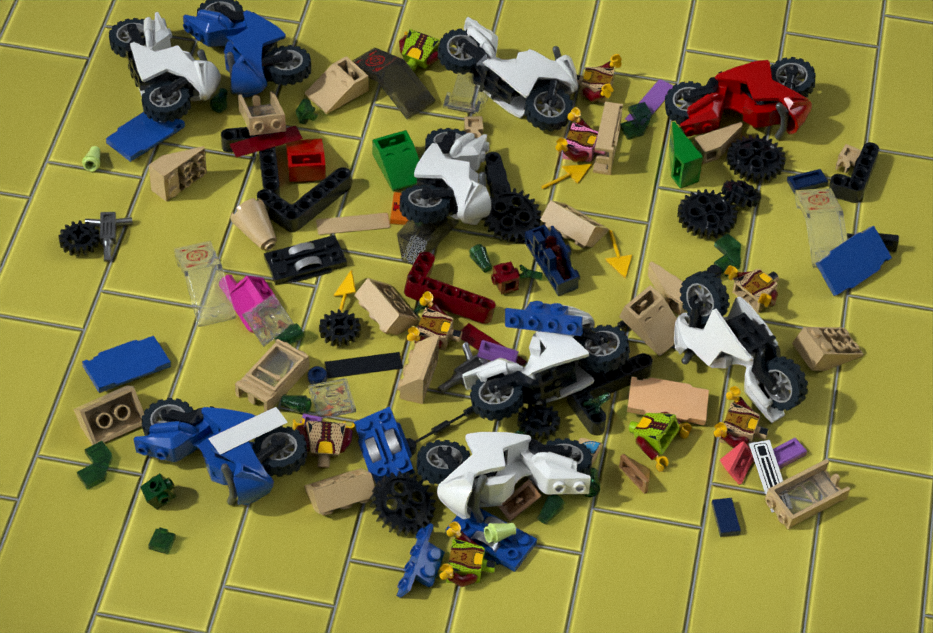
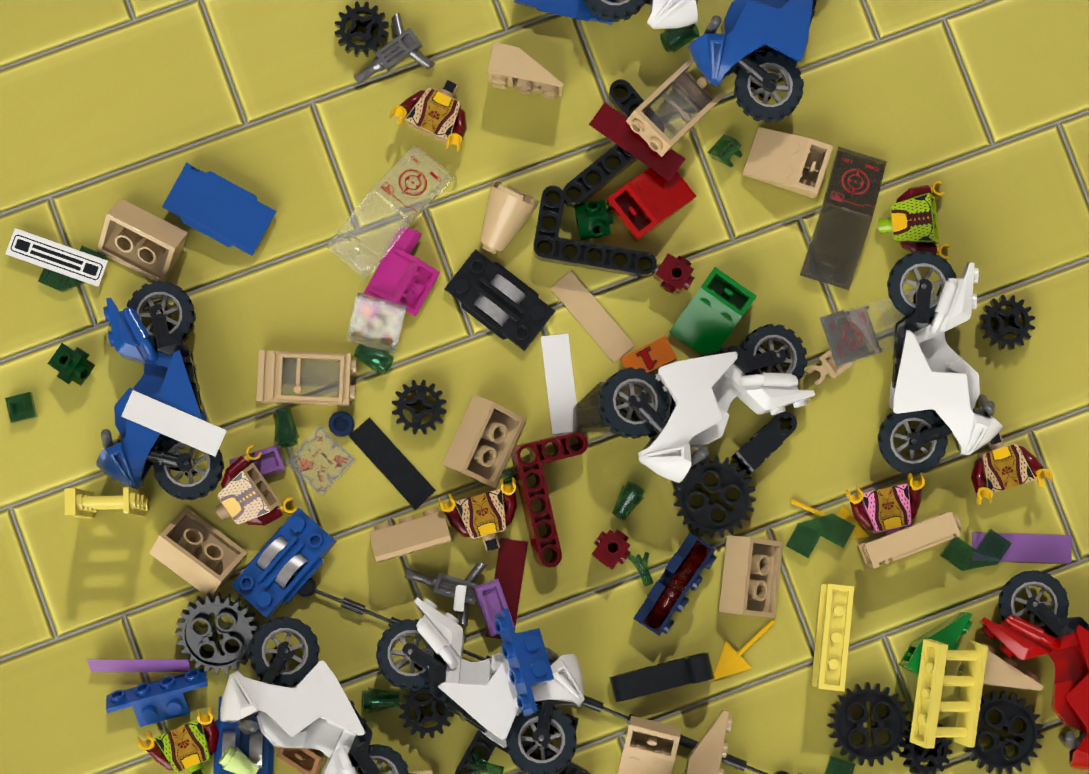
camera: 55 degrees right, 35 degrees up
yellow piece [333,270,356,313] -> none
none -> white sticker [5,228,108,287]
none -> light yellow fence [64,487,149,518]
none -> medium lavender sticker [87,659,191,672]
none -> torso [389,80,467,152]
none -> white tile [453,585,467,612]
none -> white sticker [541,333,580,434]
none -> dark green brick [574,200,614,240]
none -> black beam [609,652,715,702]
none -> dark red brick [653,253,695,294]
none -> clear green tile [785,513,855,558]
none -> light yellow fence [811,584,854,692]
none -> light yellow fence [909,639,988,748]
none -> black gear [979,295,1035,350]

